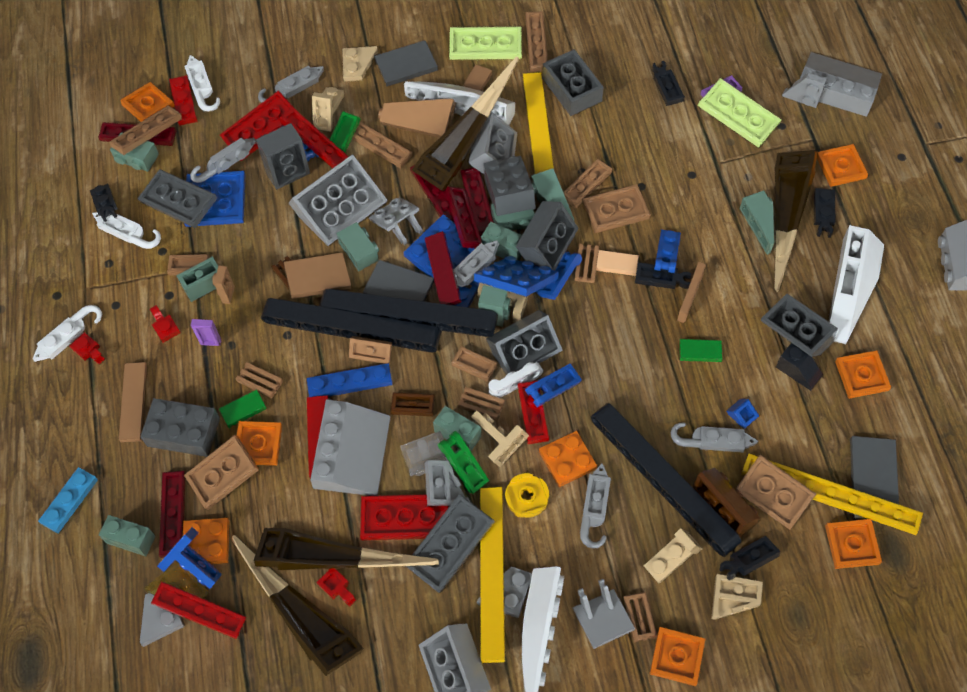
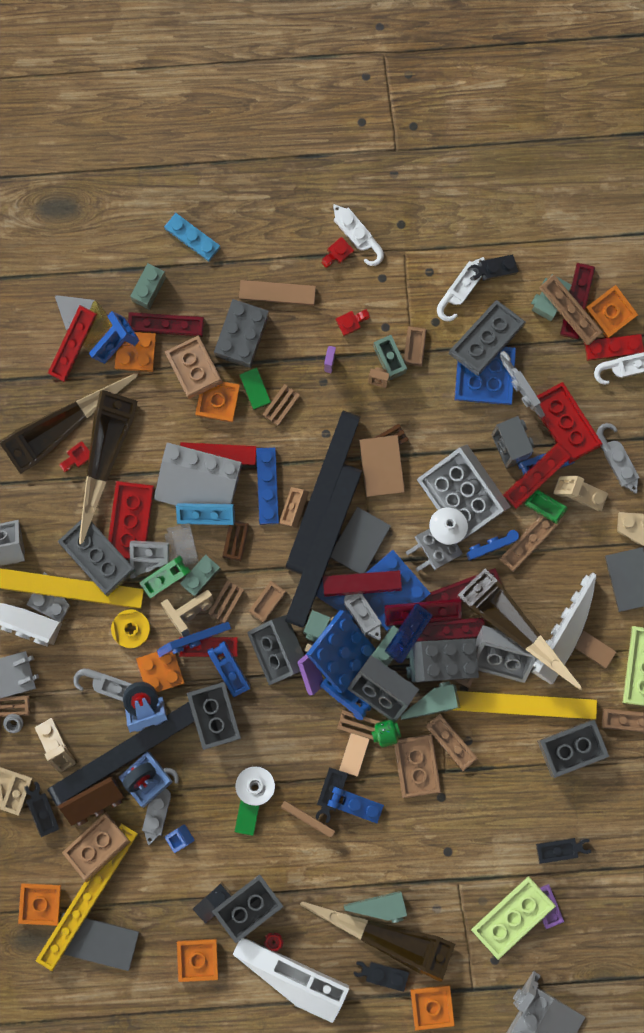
camera: 95 degrees right, 20 degrees up
sand green brick [336,222,379,272] -> none
medium nougat slope [378,99,456,138] -> none
white plate [489,362,543,398] -> none
none -> light grey plate [3,714,23,733]
none -> medium blue plate [119,751,173,808]
none -> plate [123,682,167,732]
none -> blue wing [157,622,231,658]
none -> dark azure plate [176,503,235,525]
none -> dark grey slope [187,682,241,750]
none -> white dish [236,767,275,806]
none -> red plate [264,932,284,952]
none -> medium lavender tile [297,655,323,695]
none -> green head [372,720,401,747]
none -> clear blue plate [384,604,433,663]
none -> white dish [429,507,468,545]
none -> blue plate [466,530,519,561]

